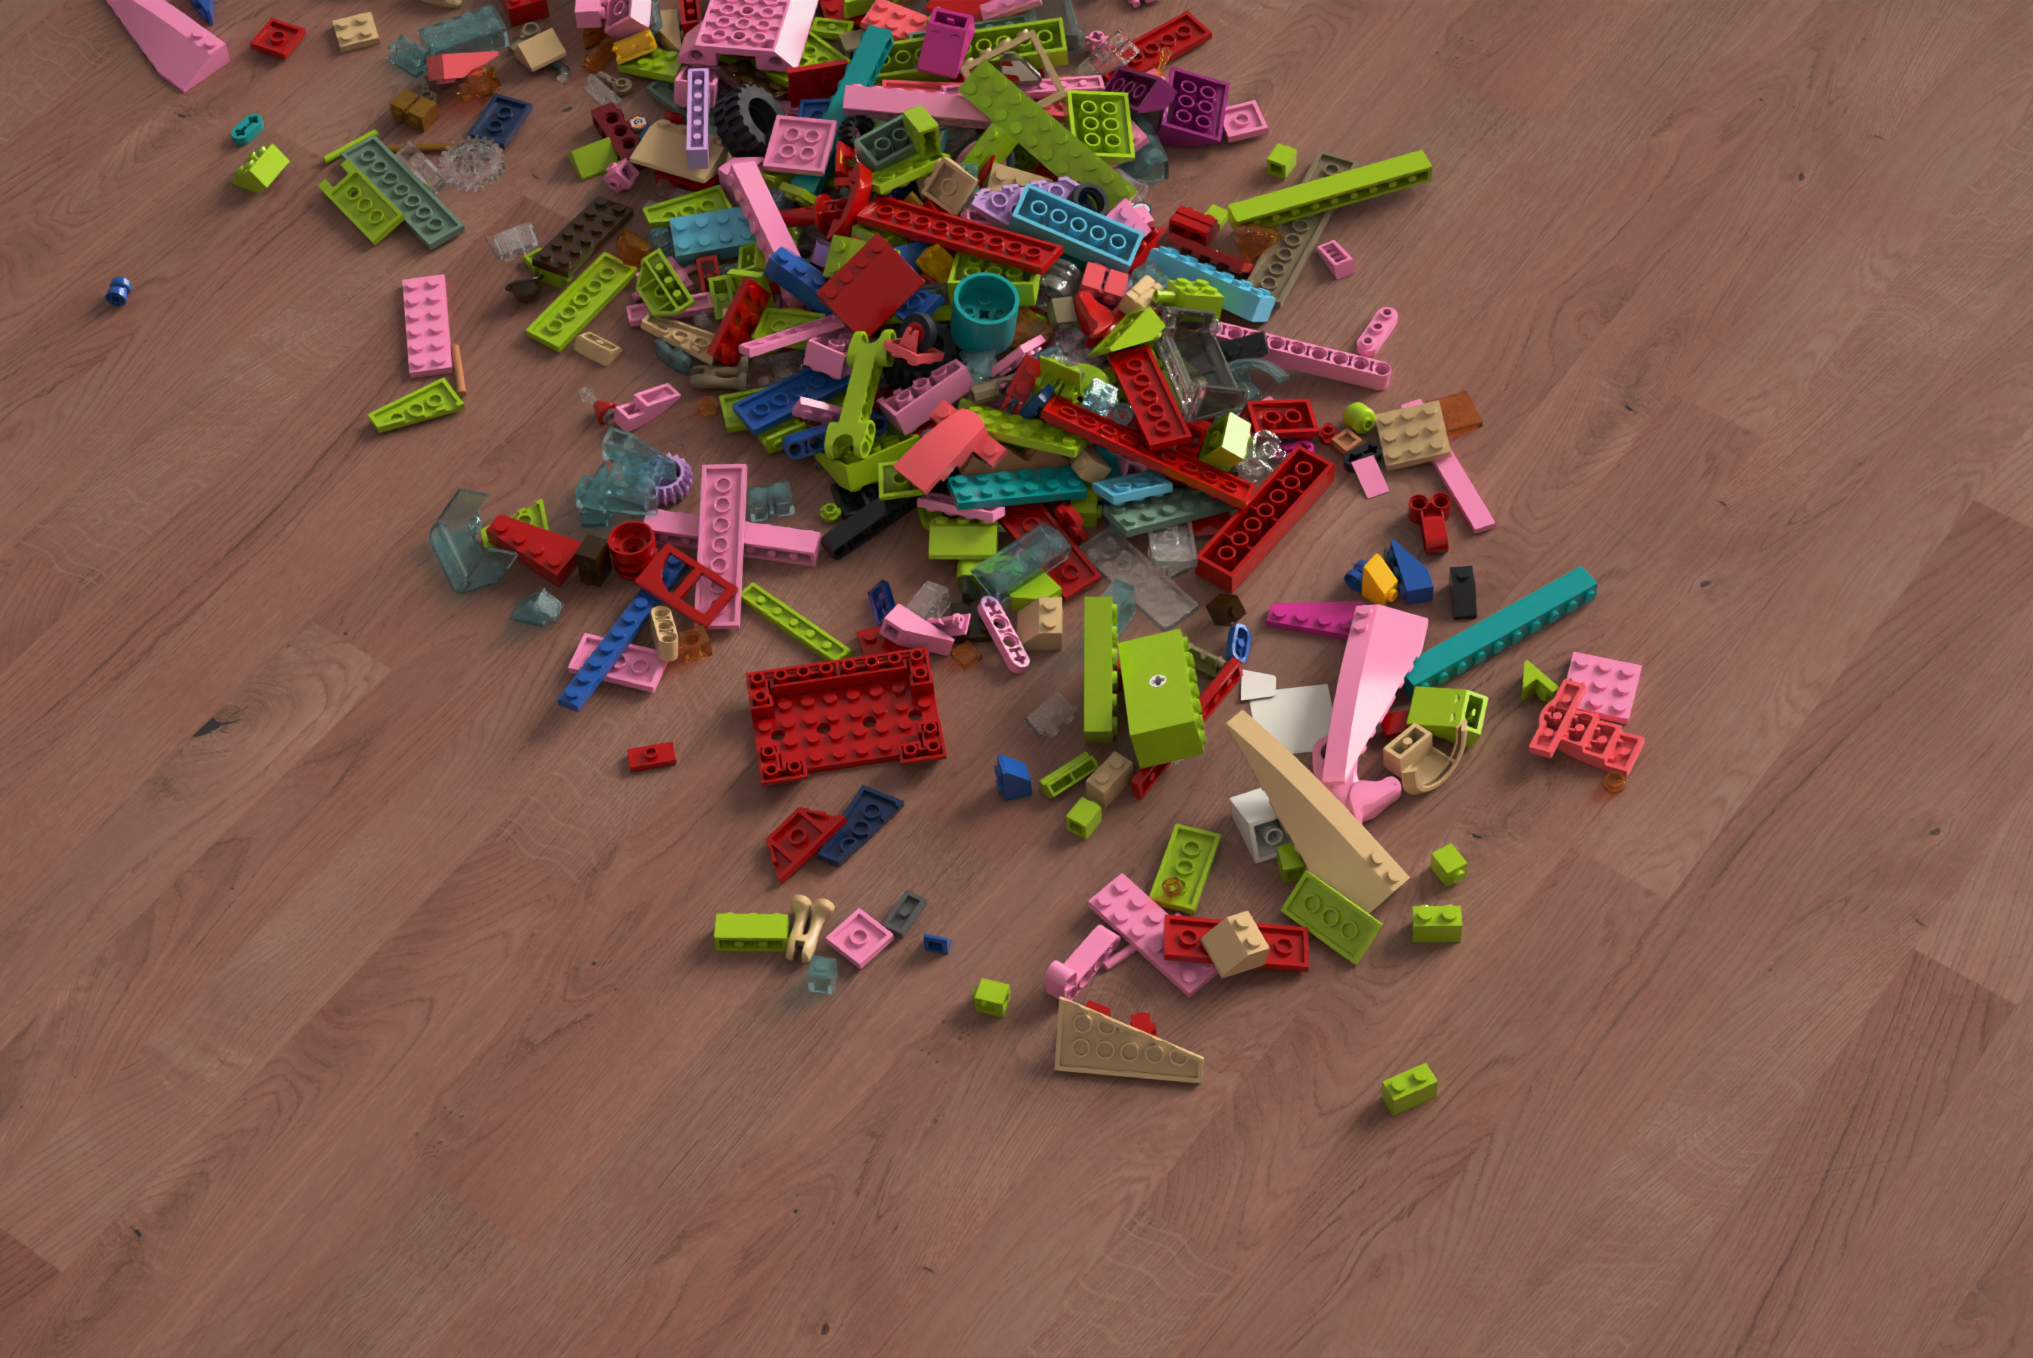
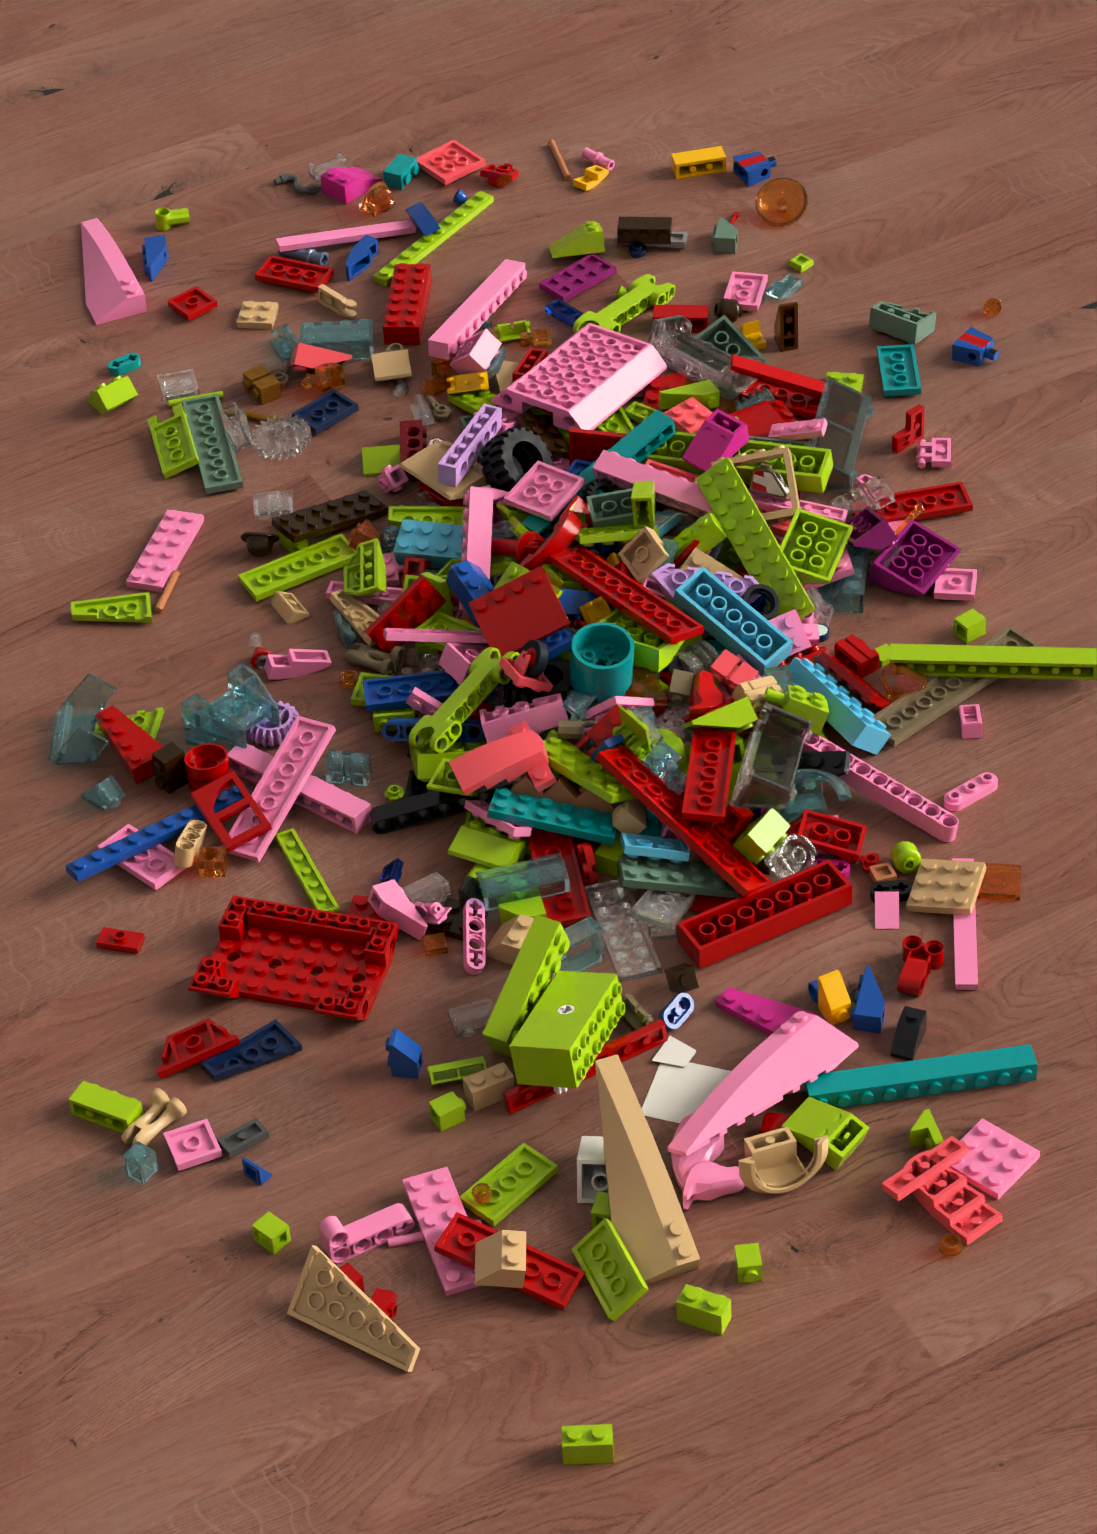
camera: 25 degrees right, 10 degrees down
none -> clear plate [157,369,200,402]

